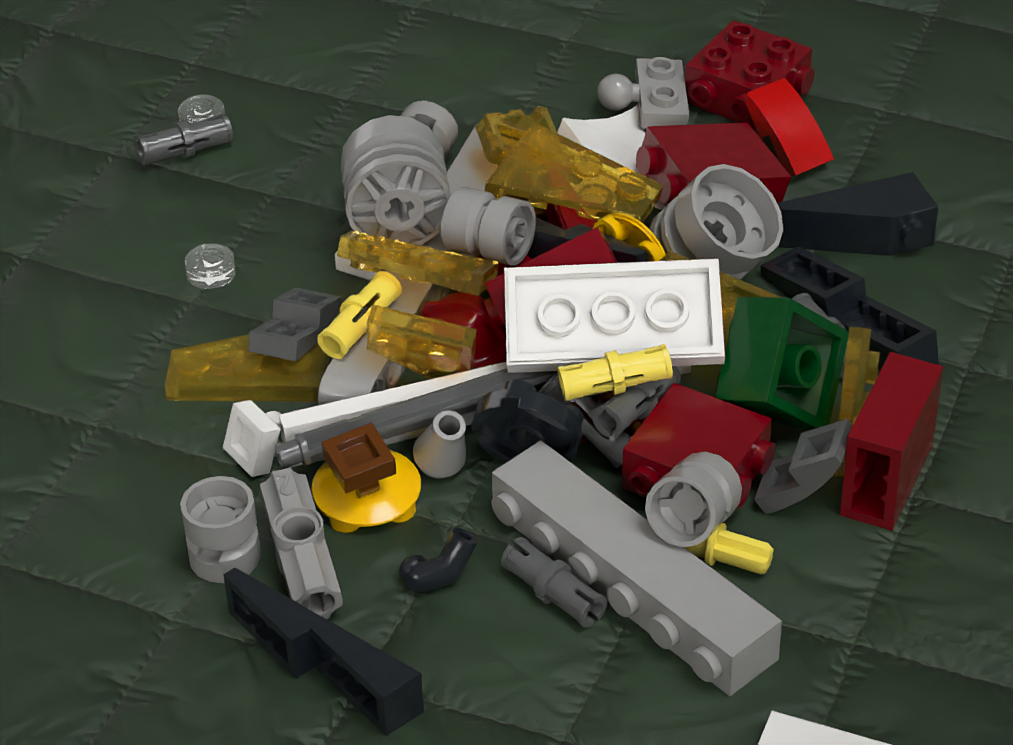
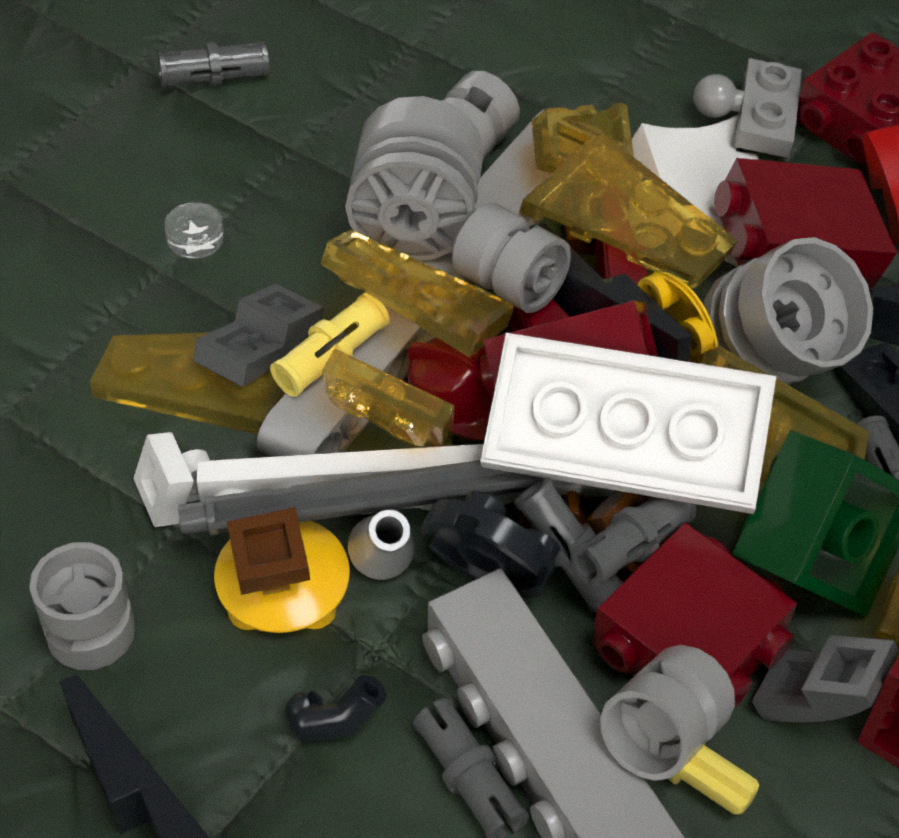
camera: 10 degrees right, 10 degrees up
clear tile [178,94,225,123] -> none
light grey piece [260,468,343,619] -> none
light yellow pin [557,344,673,401] -> none

